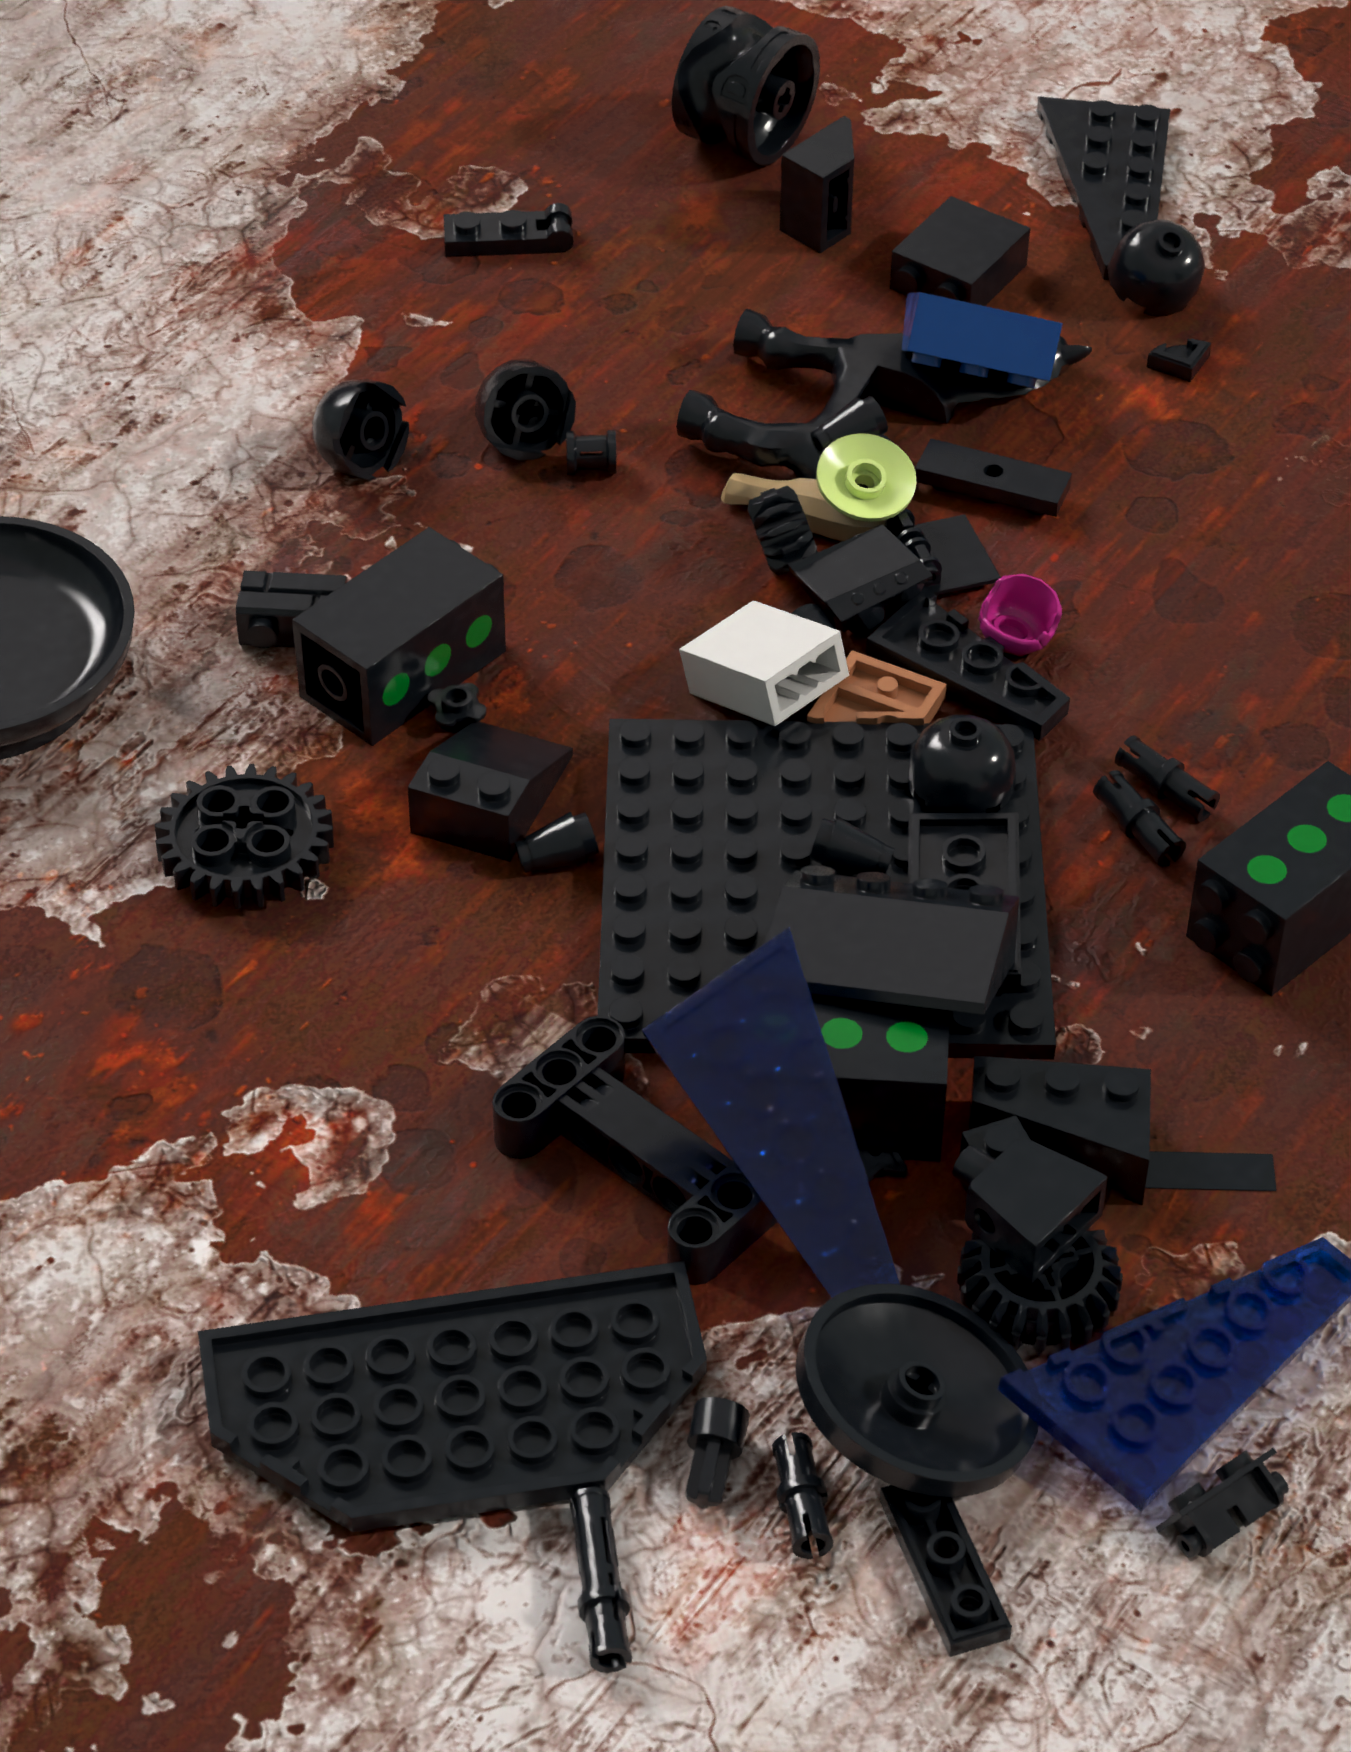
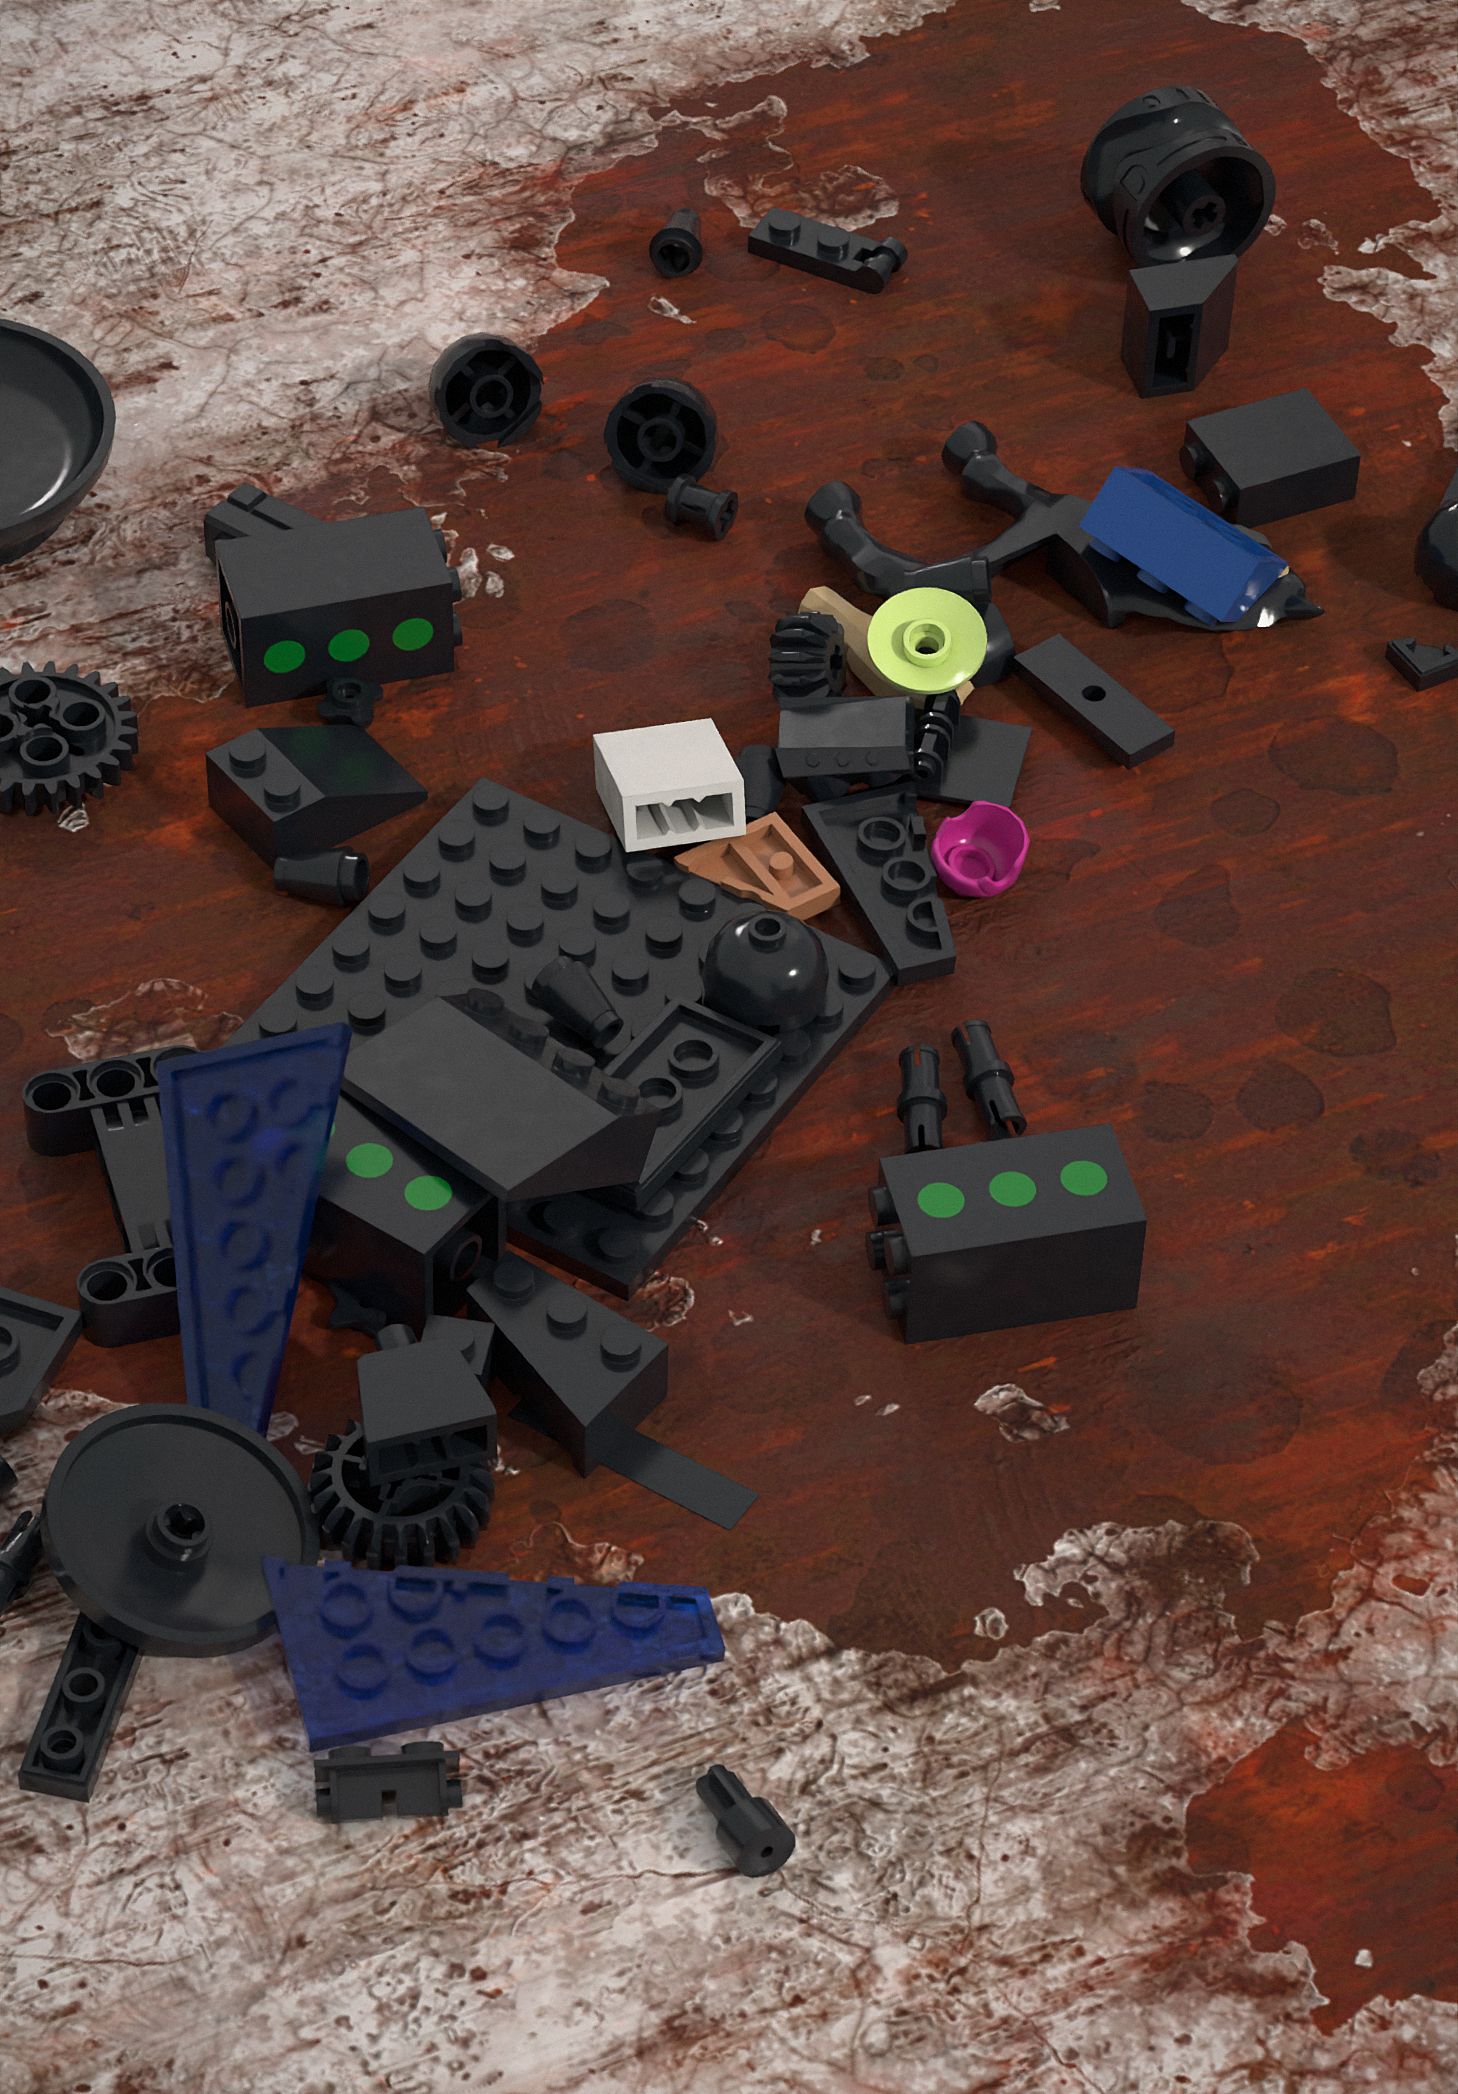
camera: 30 degrees right, 0 degrees up
none -> black cone [649,208,703,278]

